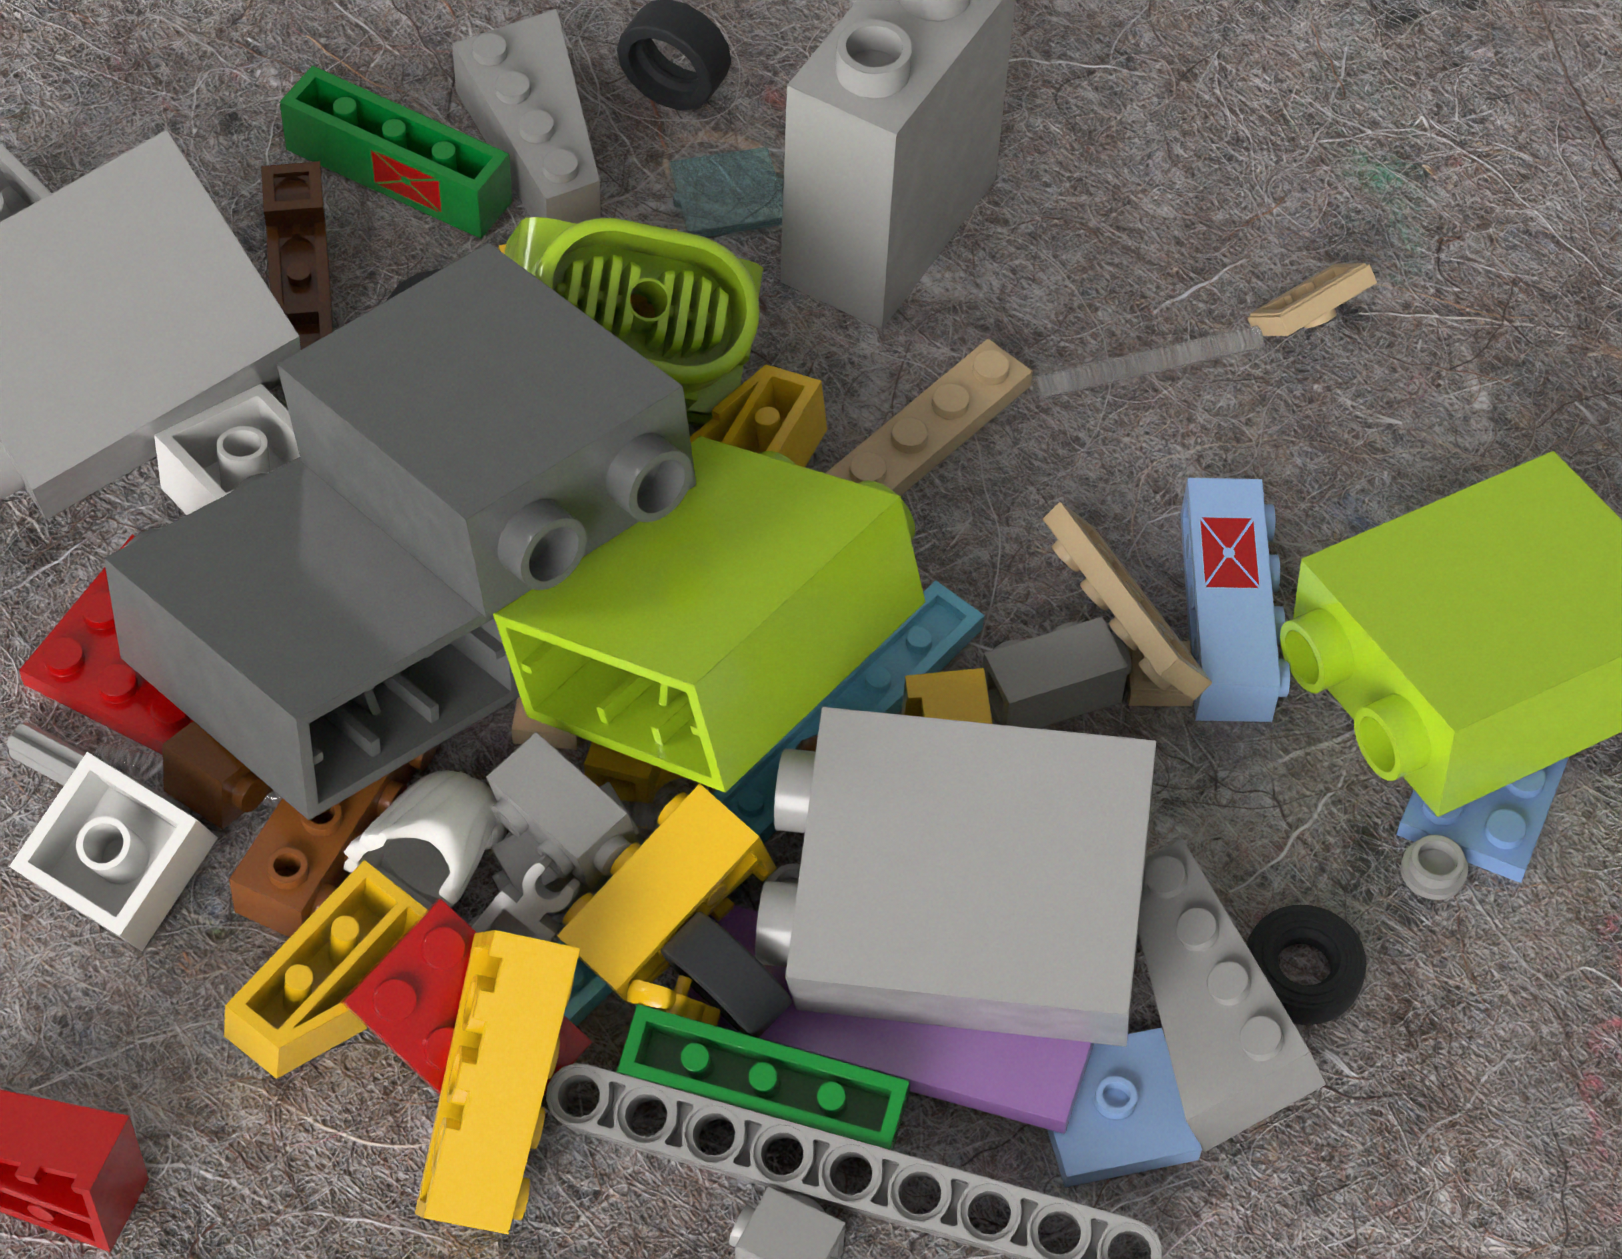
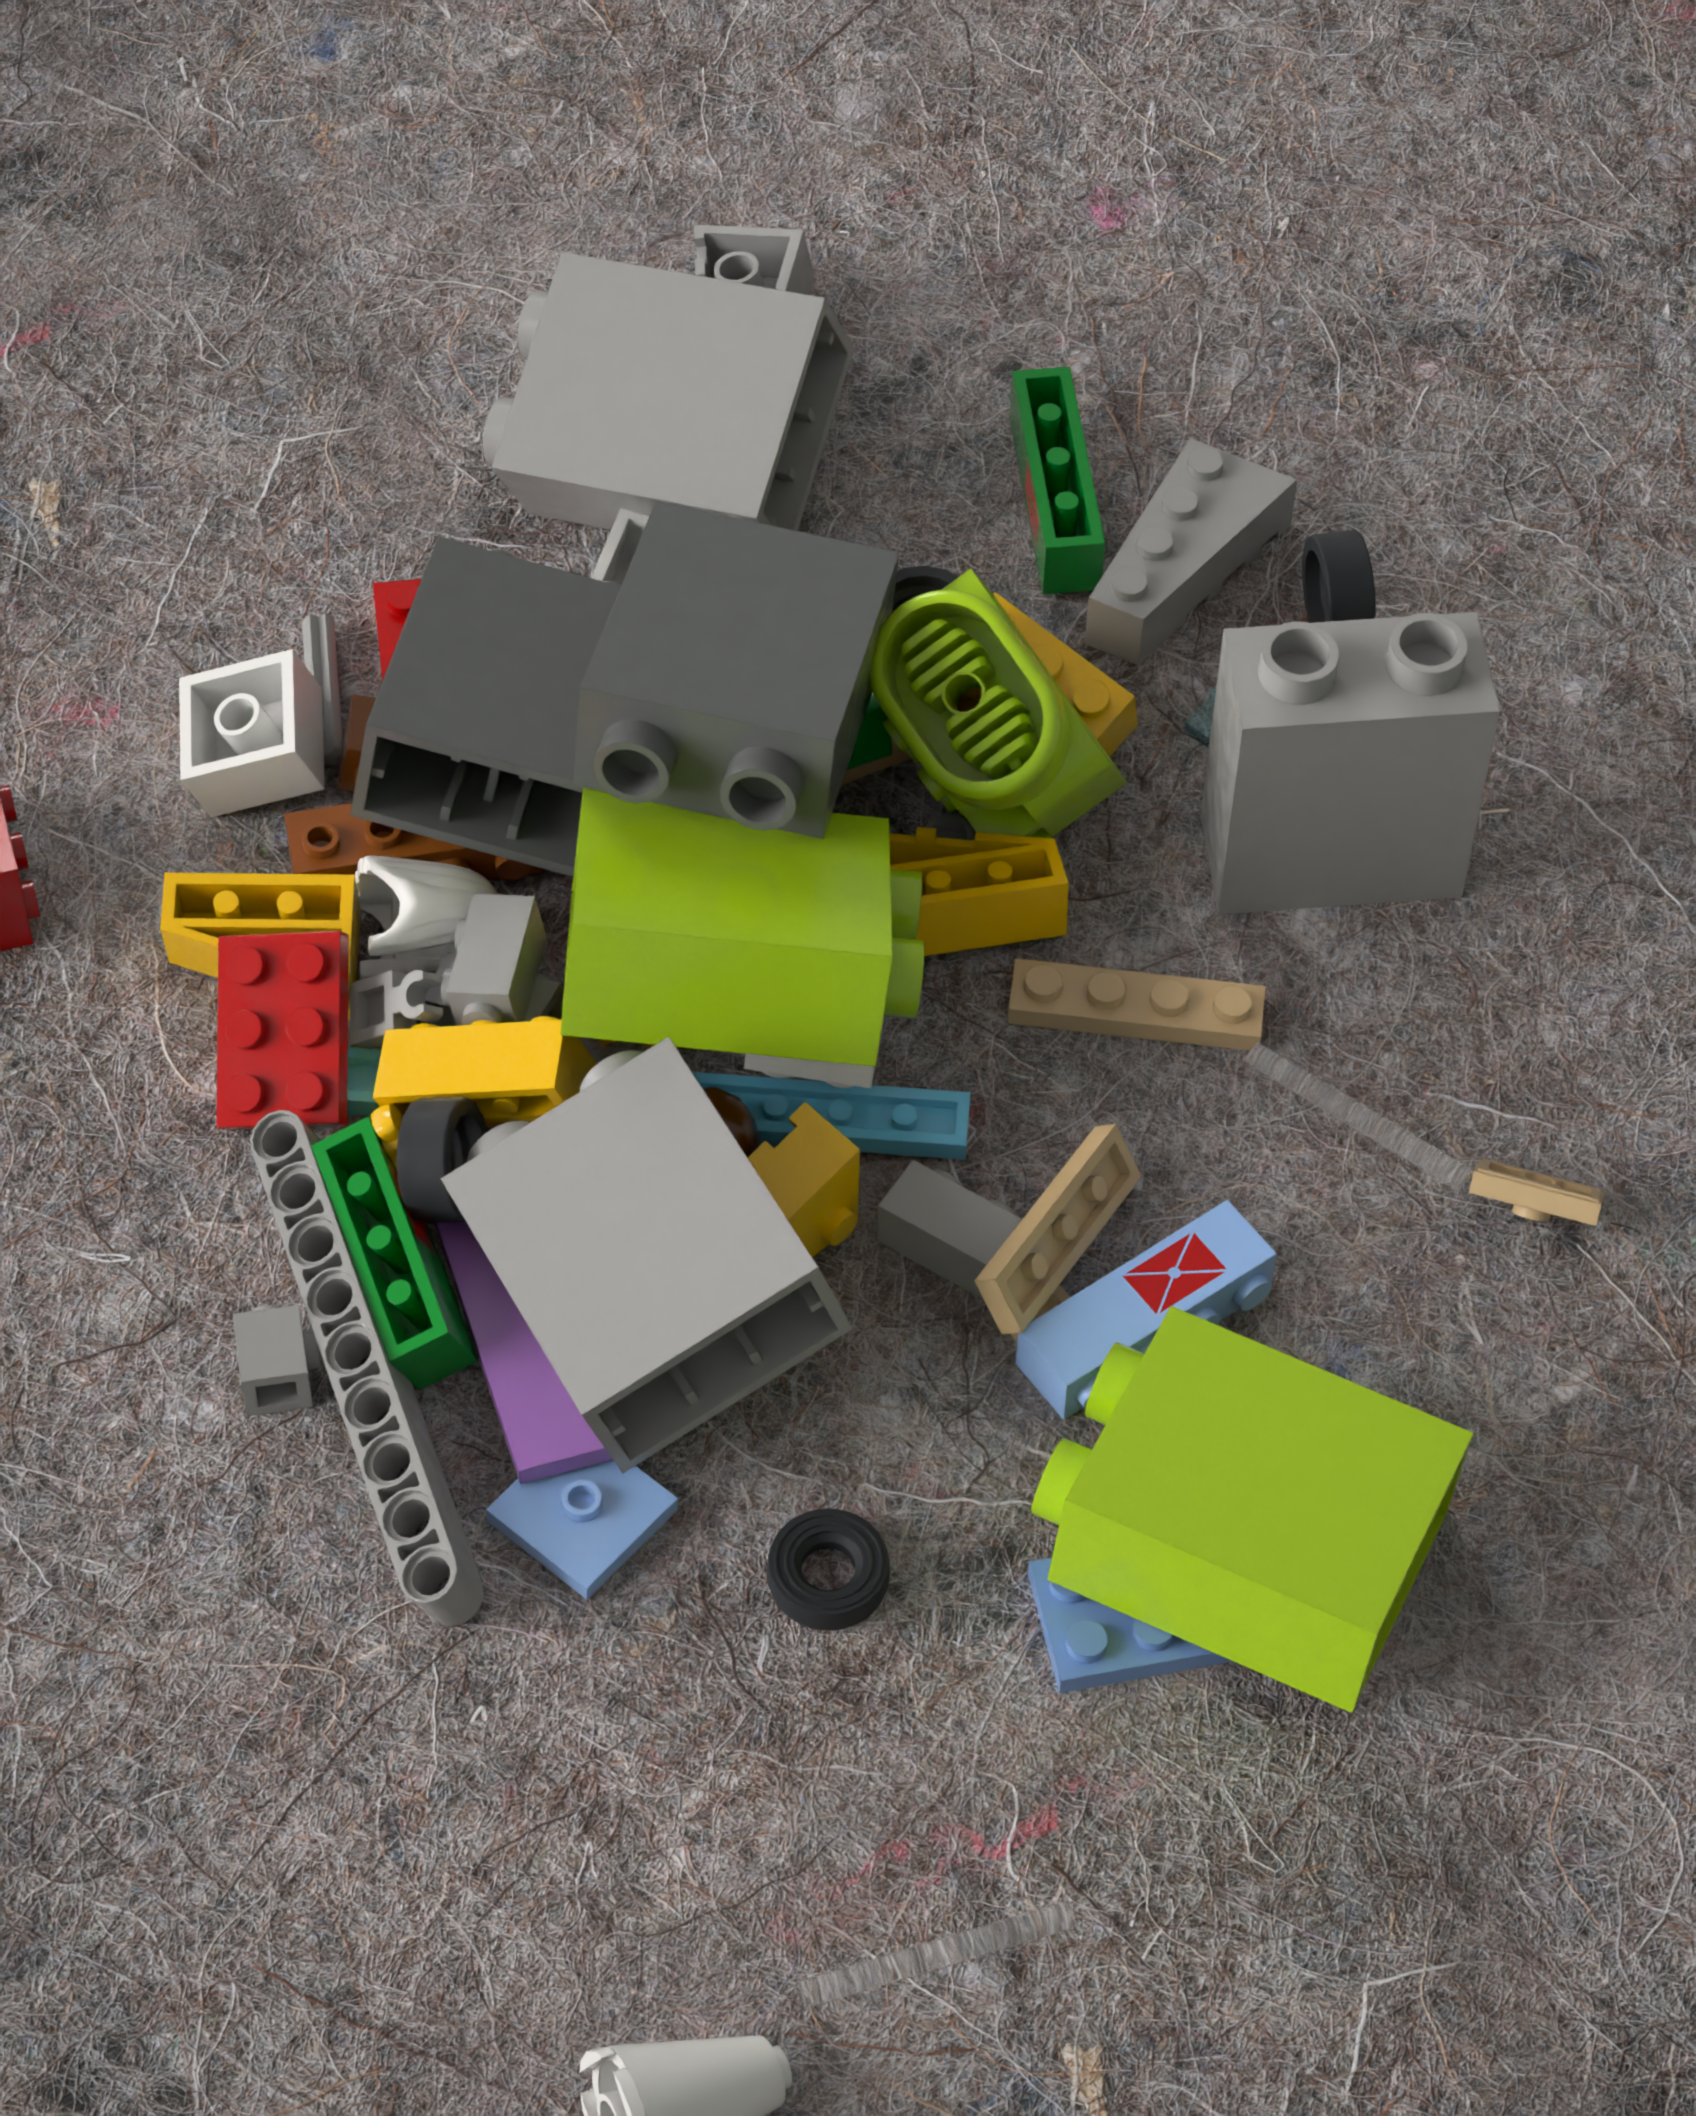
camera: 55 degrees right, 0 degrees up
reddish brown slope [261,161,333,350] -> none
yellow wedge [415,930,580,1234] -> none
light grey wedge [1138,838,1326,1152] -> none
light grey plate [1400,835,1468,900] -> none

